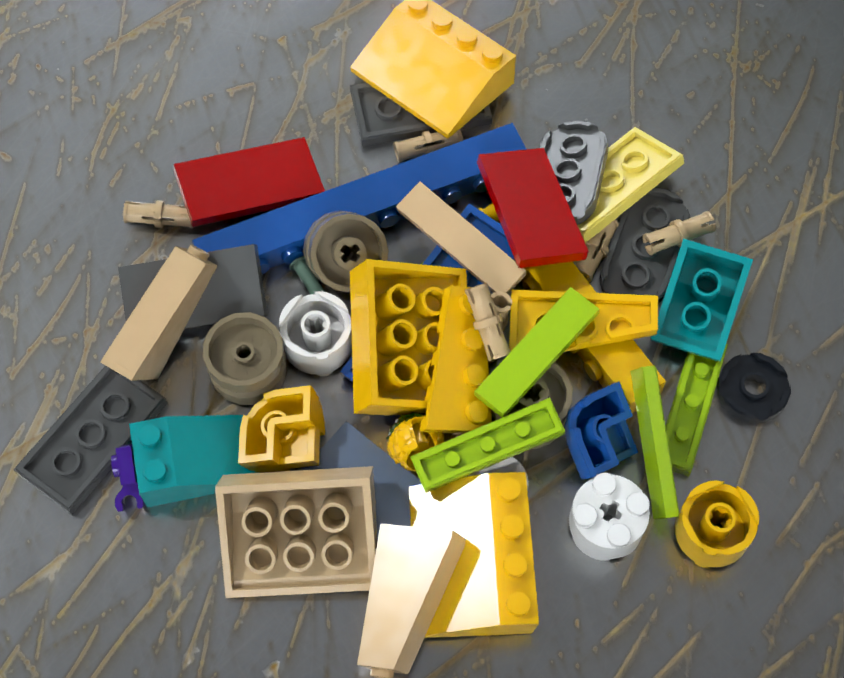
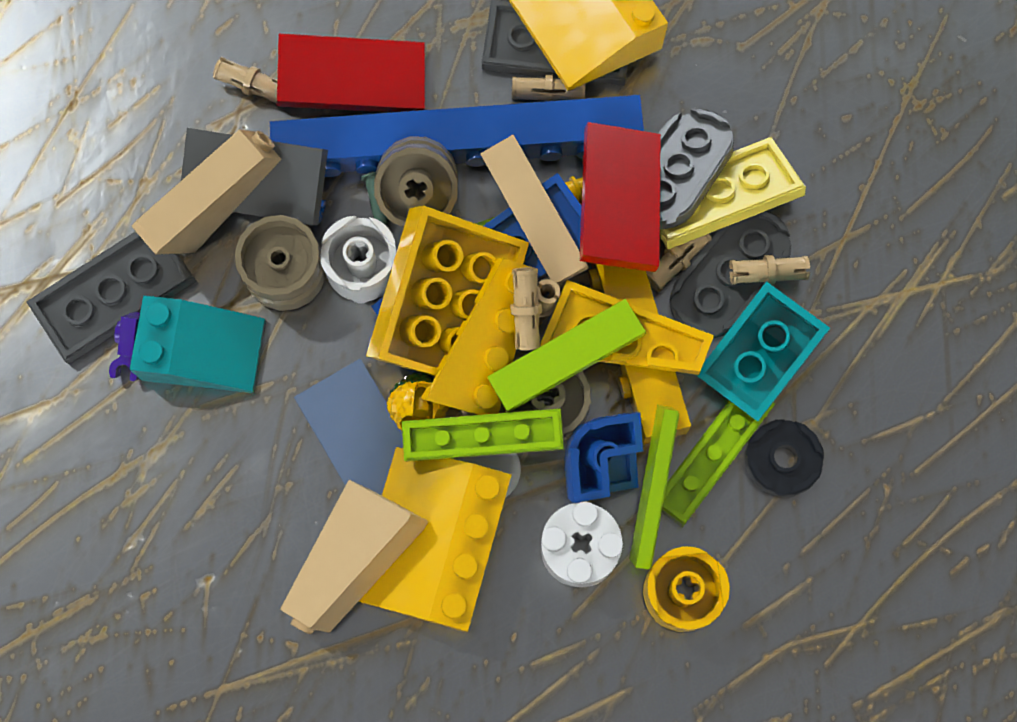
camera: 20 degrees right, 10 degrees up
tan slope [215,466,377,598] -> none
yellow brick [238,385,325,473] -> none

